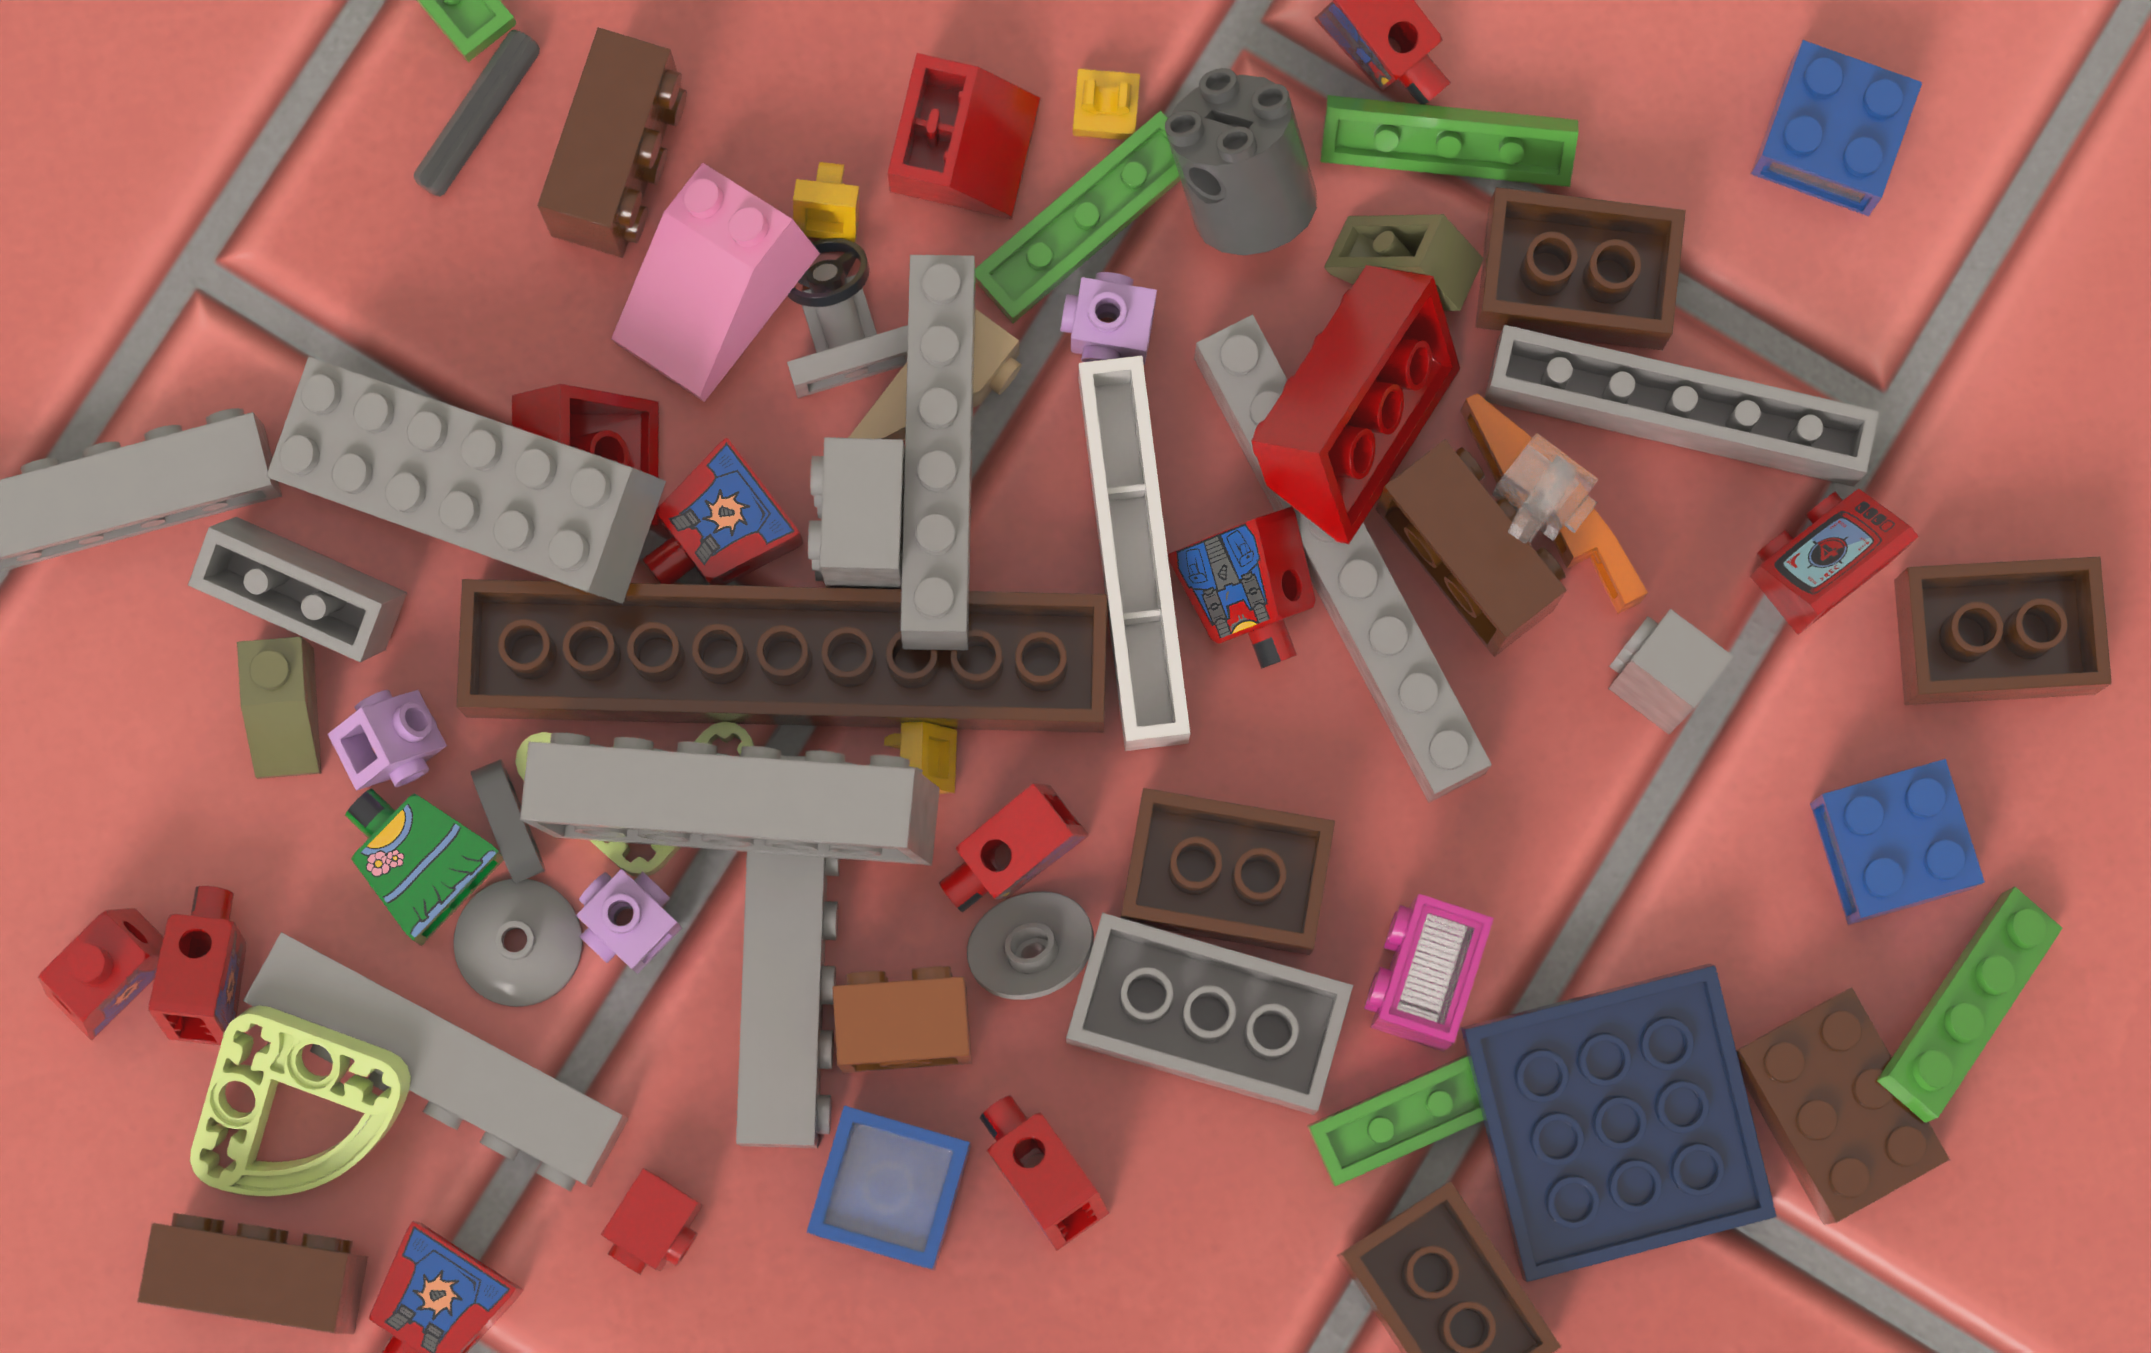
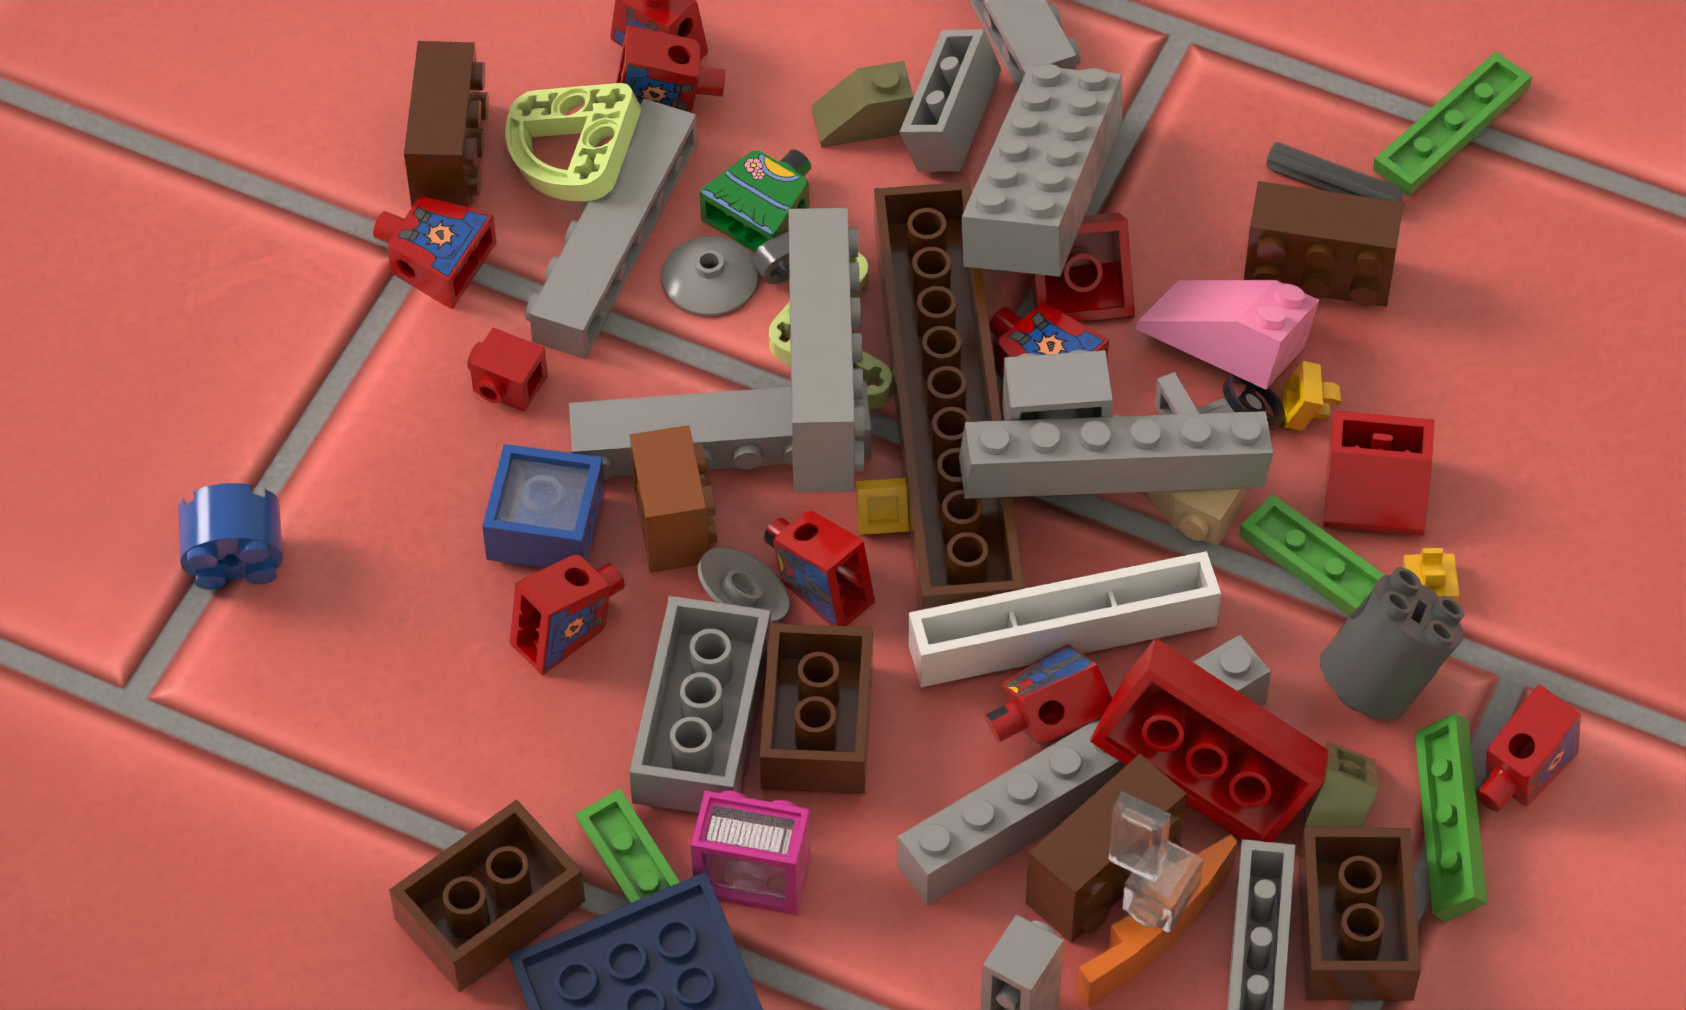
camera: 85 degrees right, 25 degrees down
lavender brick [328,690,447,791] -> none
lavender brick [576,869,682,974] -> none
lavender brick [1060,272,1157,365] -> none

